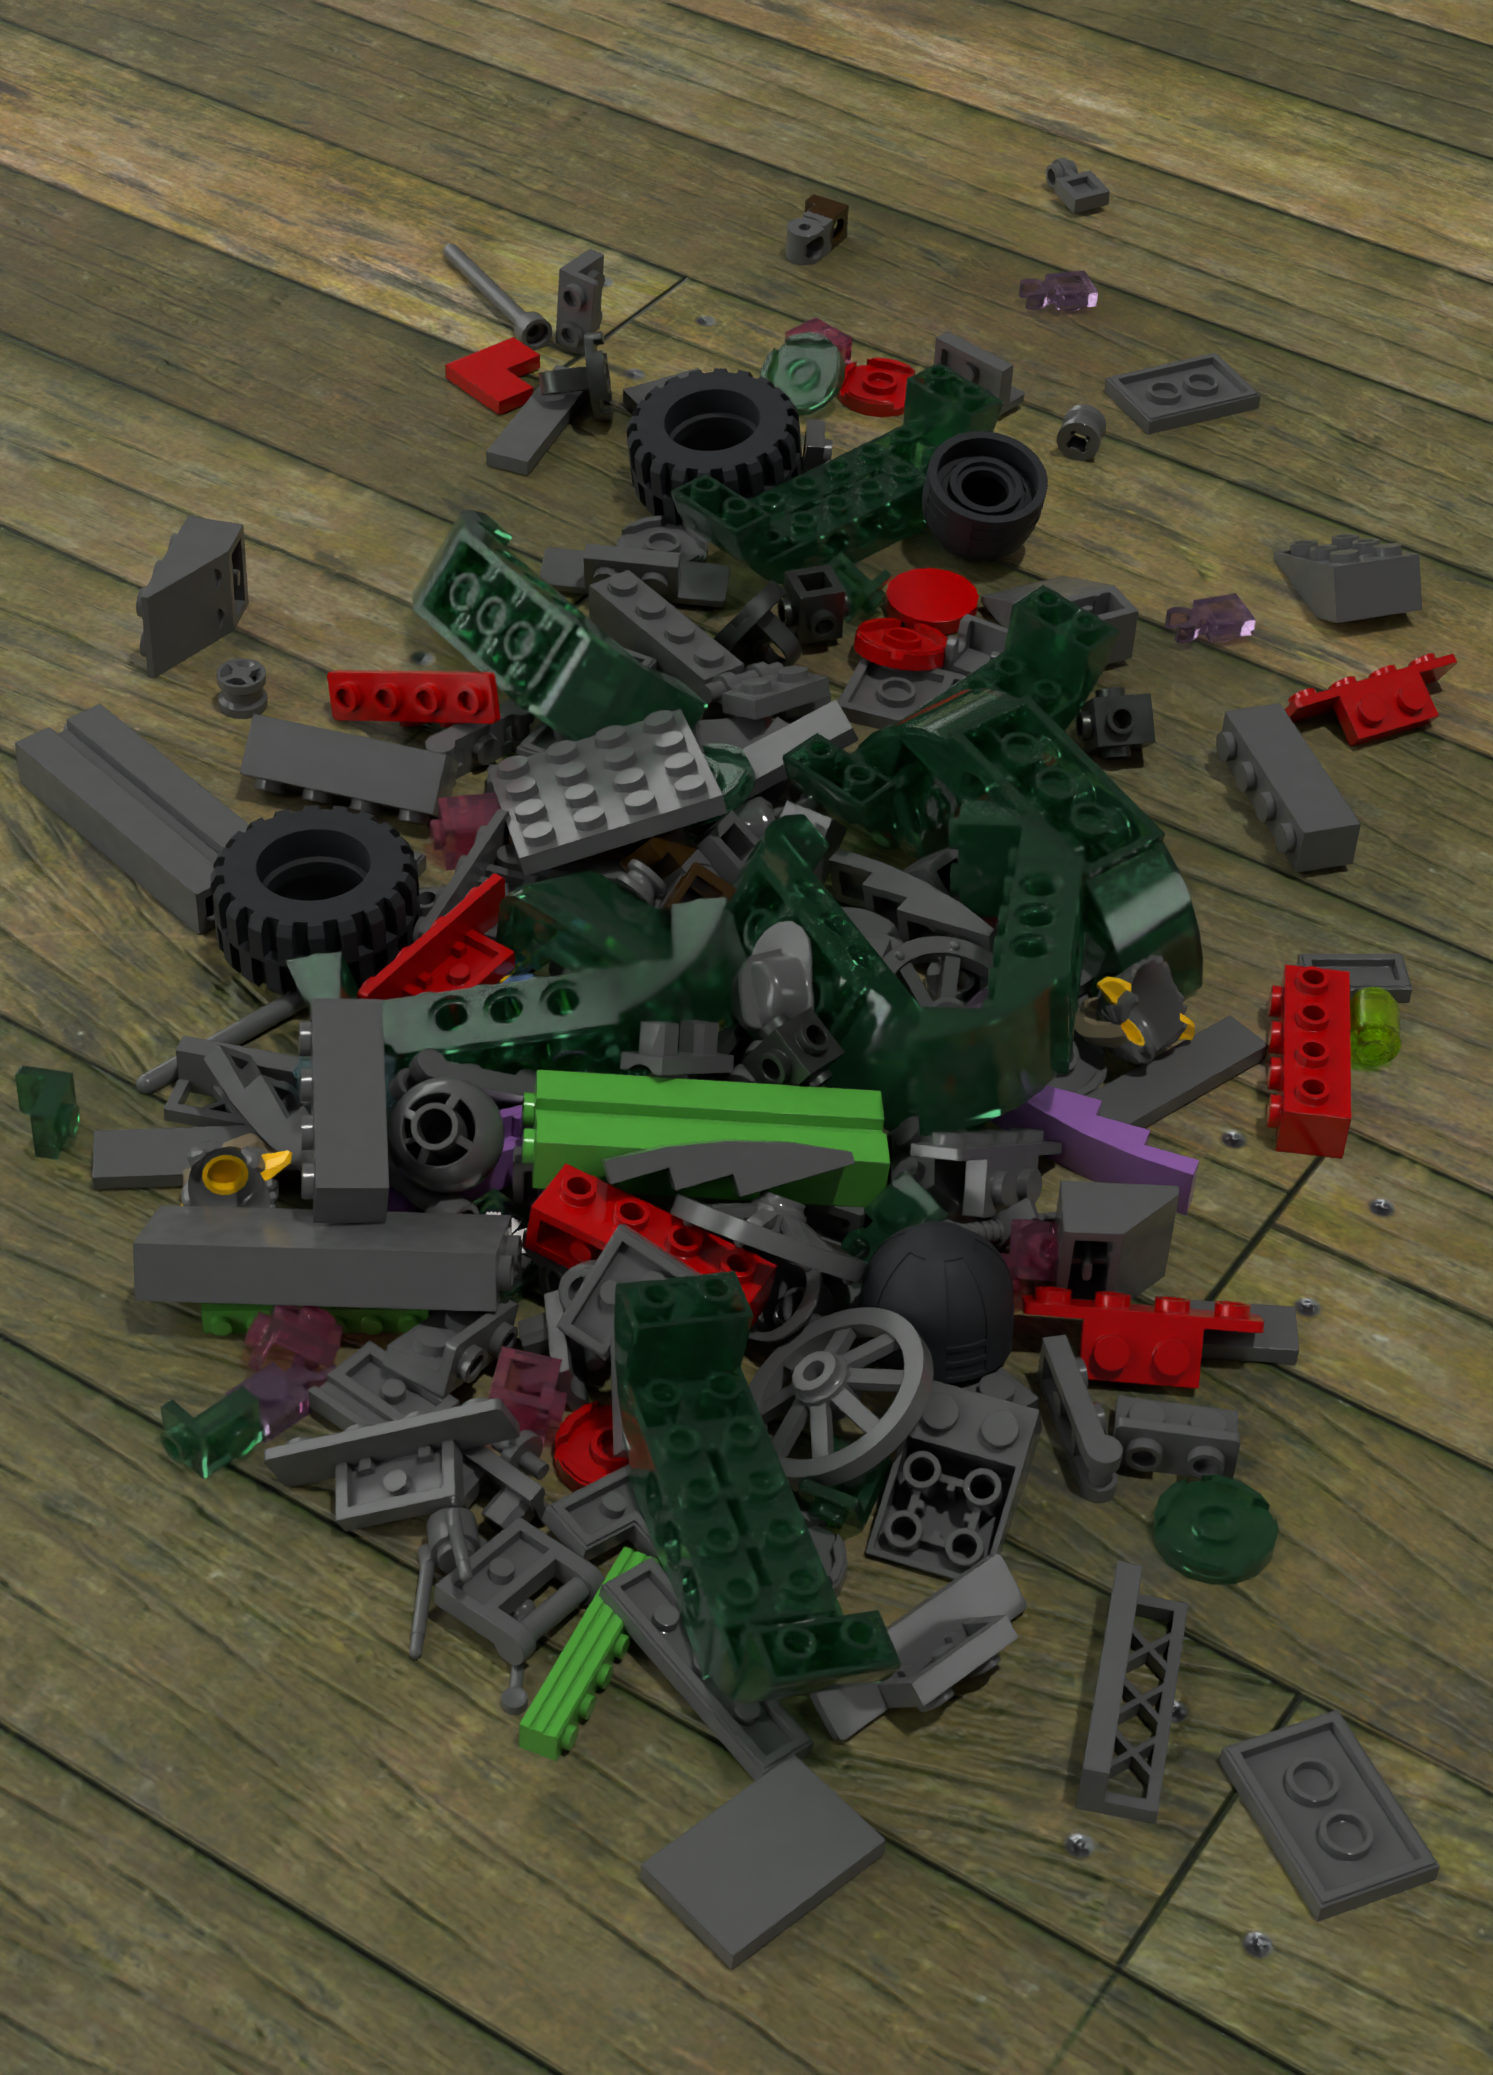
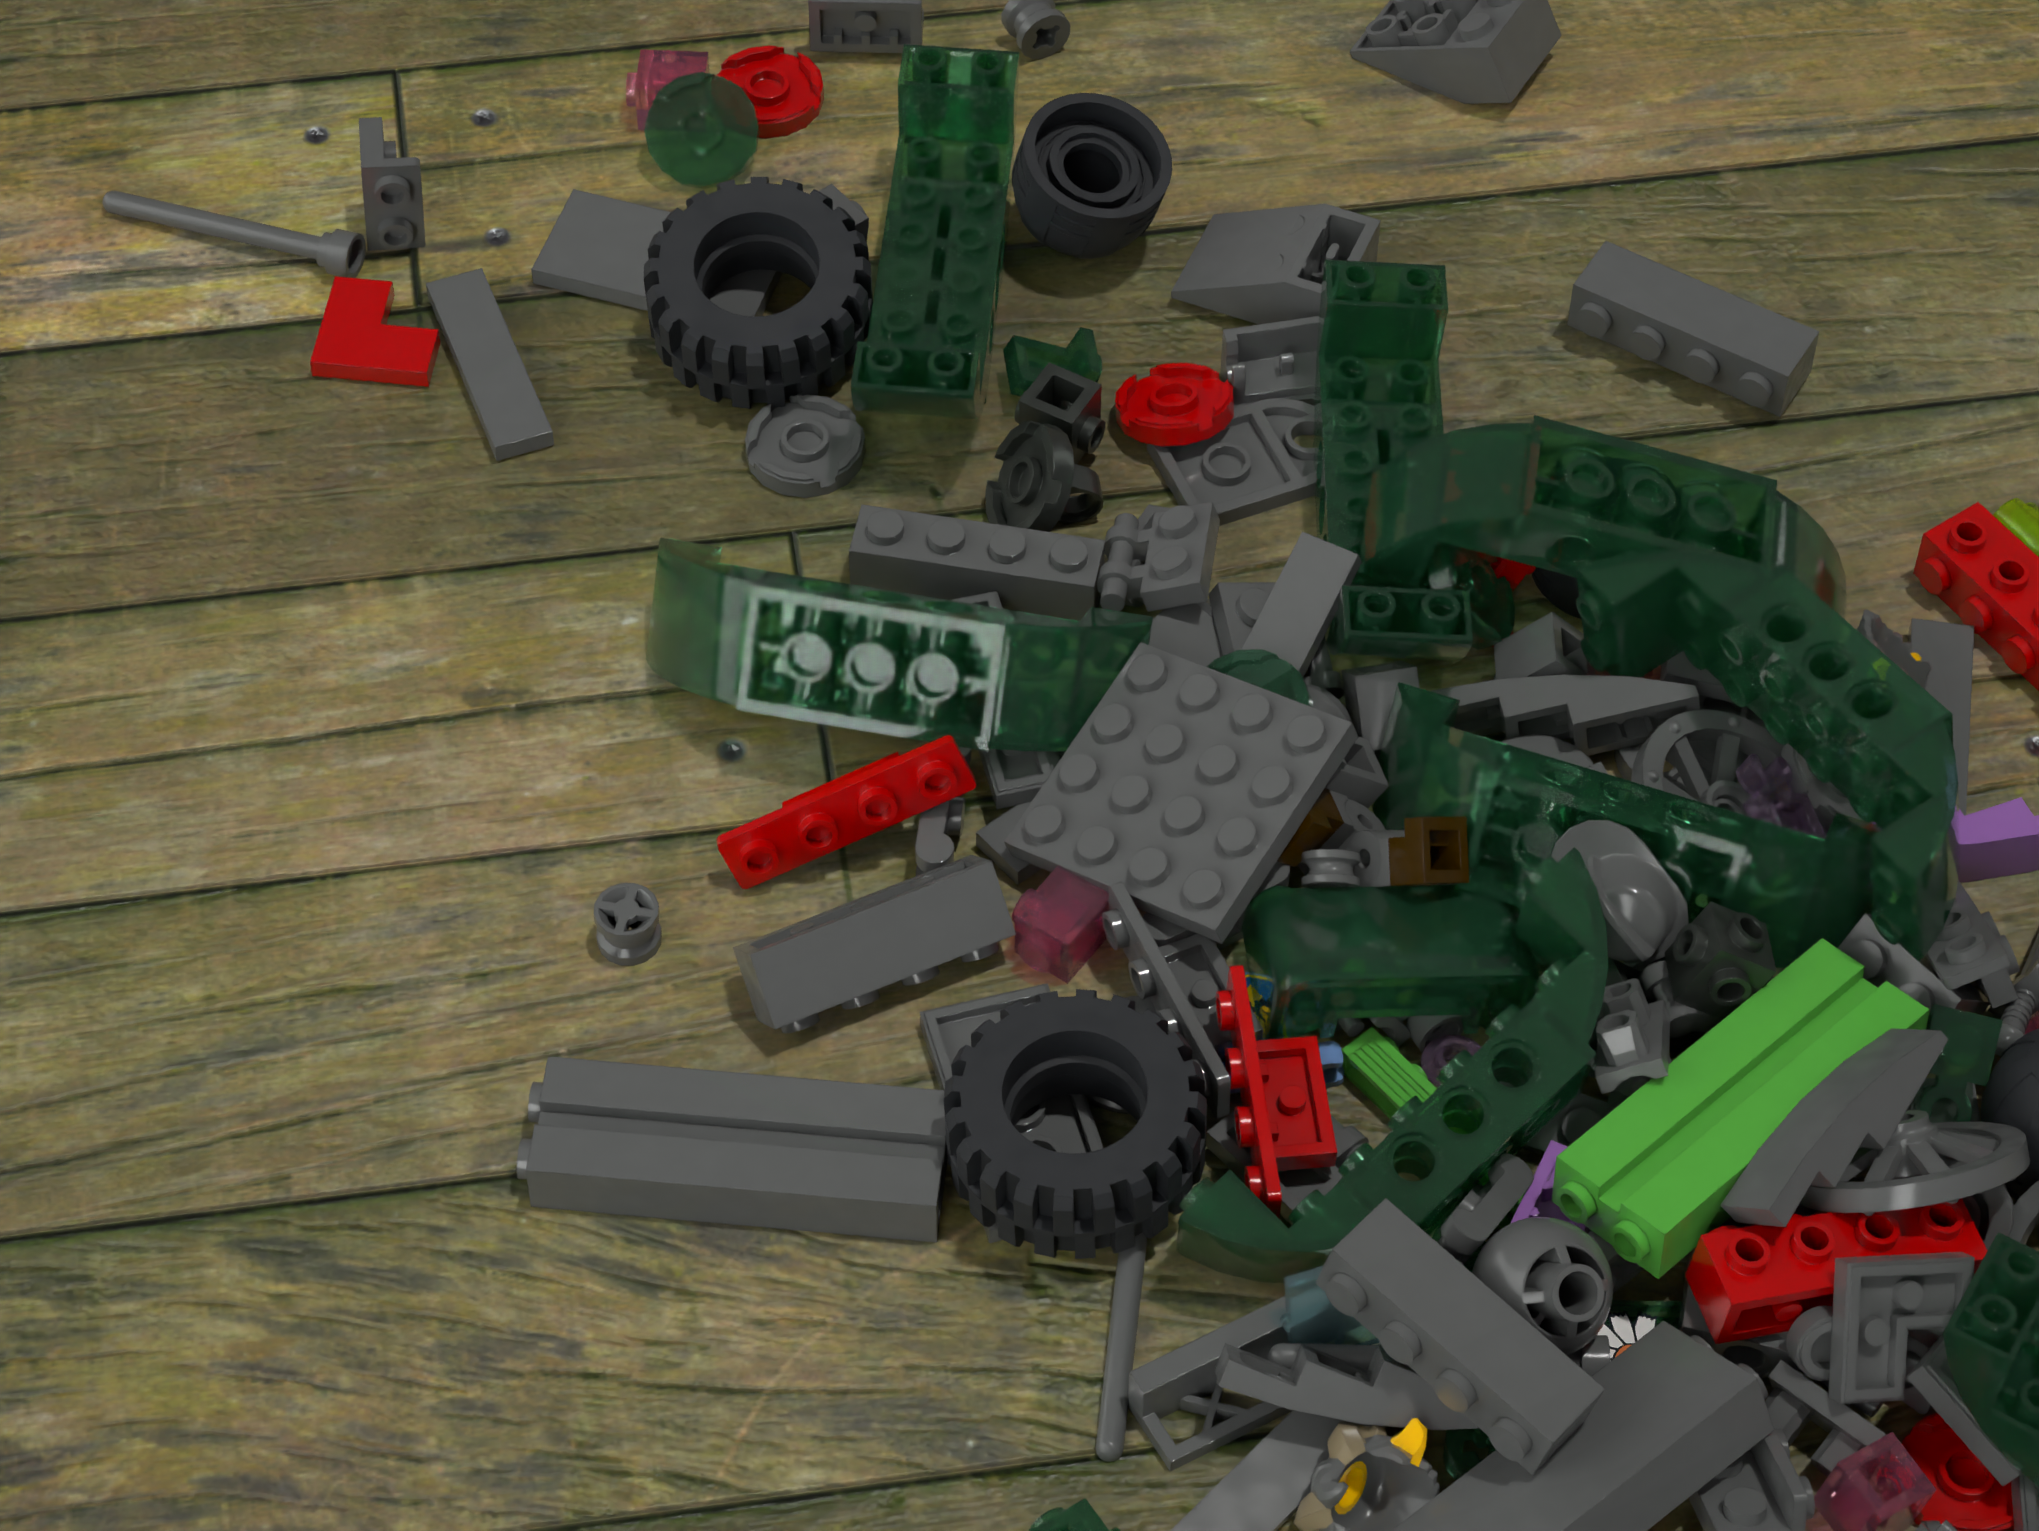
camera: 40 degrees left, 10 degrees up
dark grey slope [136,516,249,678] -> none
pearl dark grey tile [539,331,613,423] -> none
dark grey bracket [539,543,730,608] -> none
red tile [885,568,979,635] -> none
pearl dark grey brick [1076,687,1156,760] -> none
plate [1165,593,1256,643] -> none
red bracket [1284,653,1458,747] -> none
dark grey tile [1296,954,1412,1003] -> none

